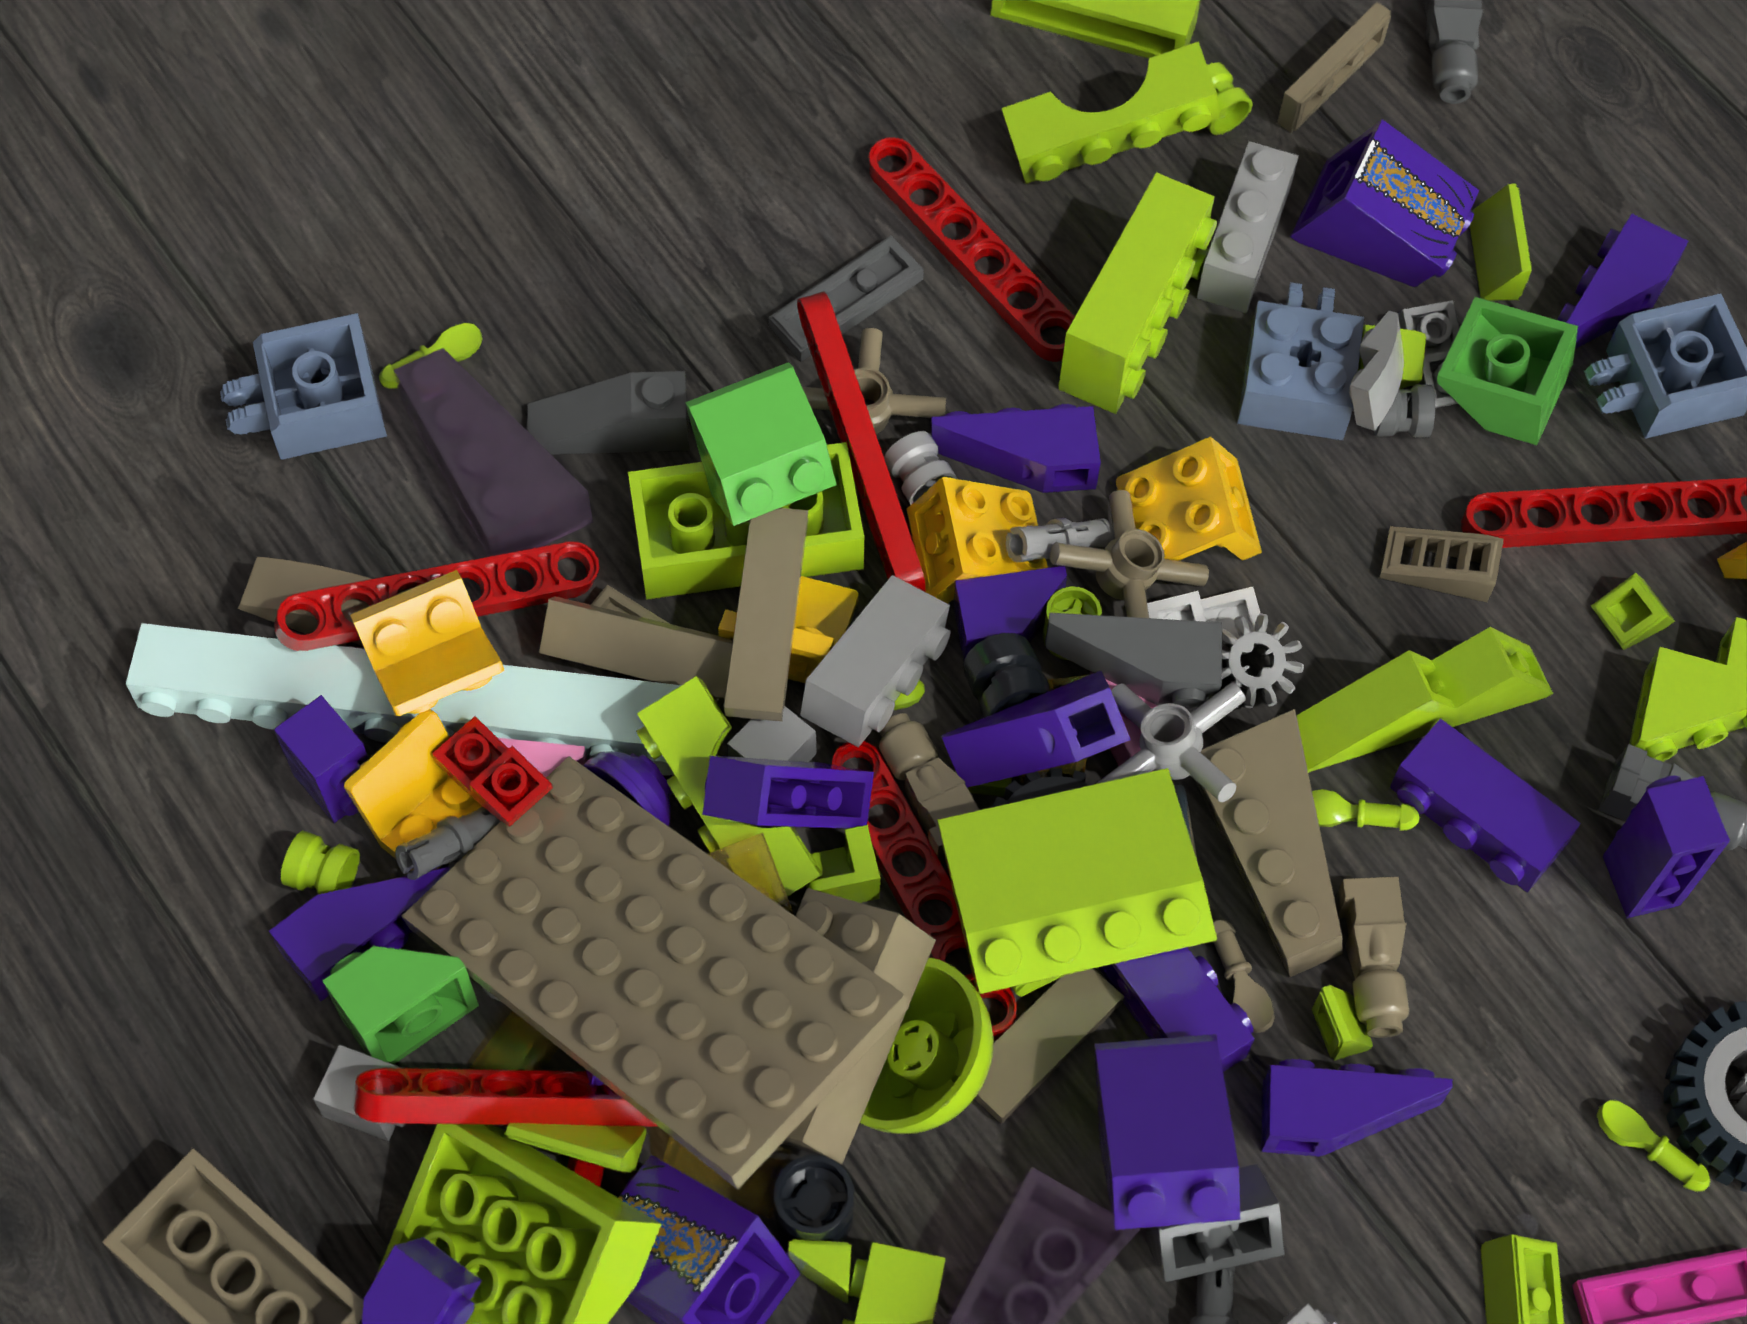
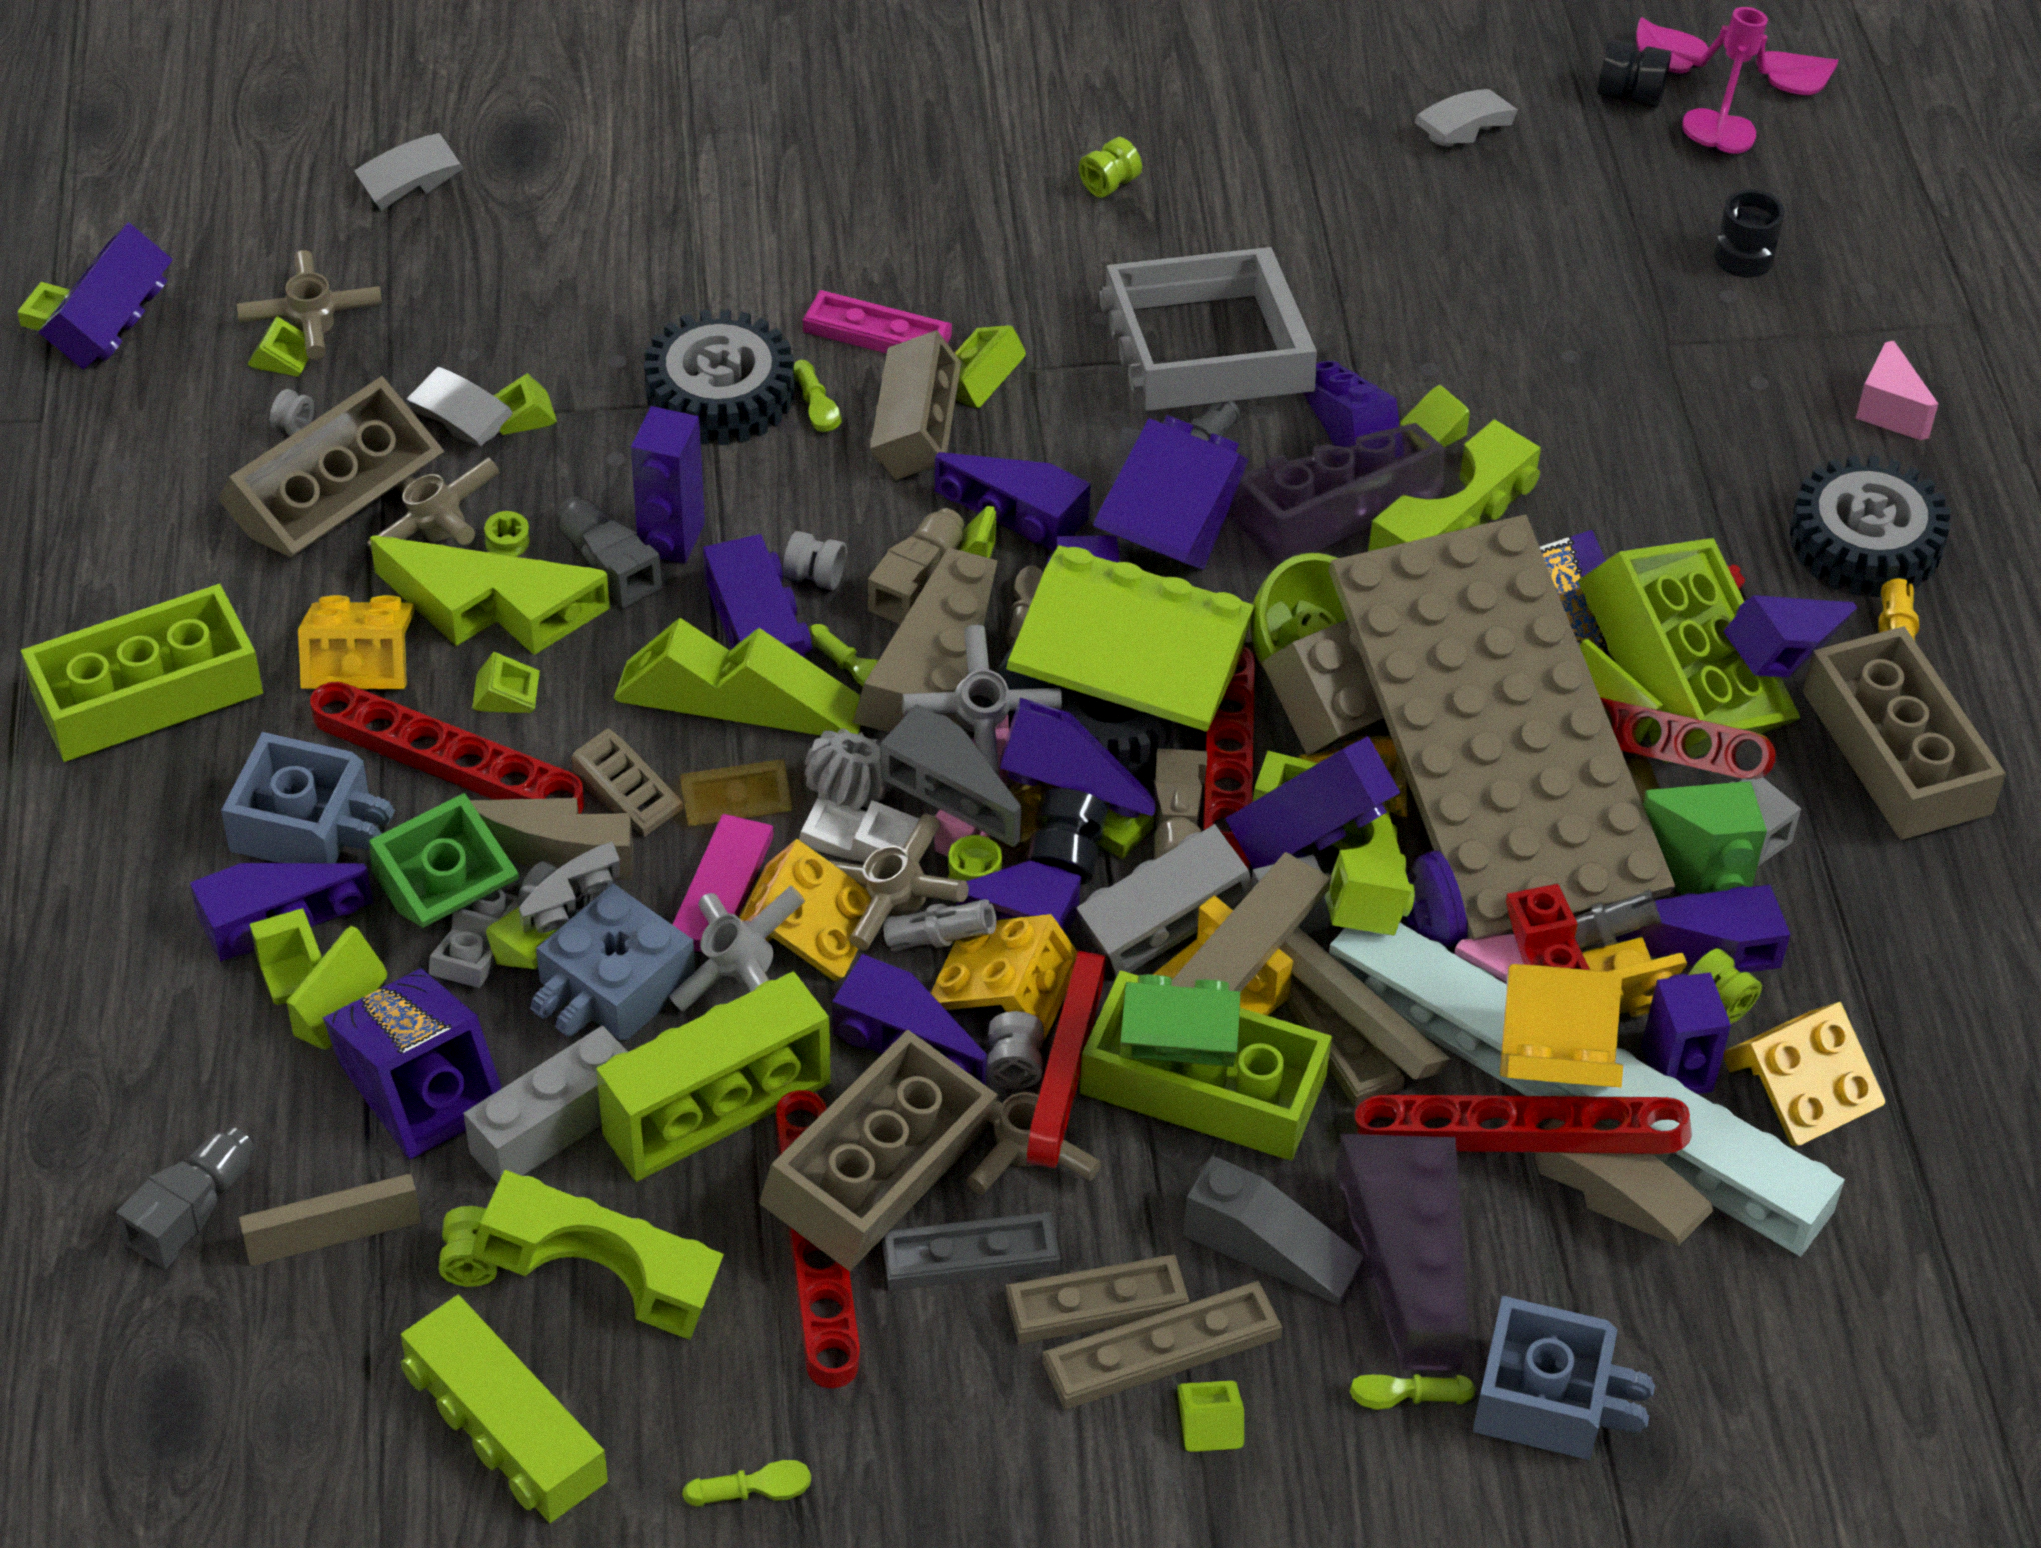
camera: 150 degrees left, 15 degrees down
none -> lime panel [250,908,322,1005]
none -> dark tan slope [470,798,633,880]
none -> light grey bar [669,885,805,1012]
none -> dark pink tile [673,814,773,953]
none -> clear yellow slope [678,759,792,827]
none -> lime piece [682,1460,812,1507]
none -> dark tan brick [759,1029,998,1271]
none -> light grey wheel [783,531,847,590]
none -> dark tan brick [870,330,961,480]
none -> dark tan tile [1005,1254,1190,1345]
none -> dark tan tile [1042,1281,1282,1410]
none -> lime slope [1177,1381,1244,1452]
none -> yellow bracket [1723,1002,1885,1146]

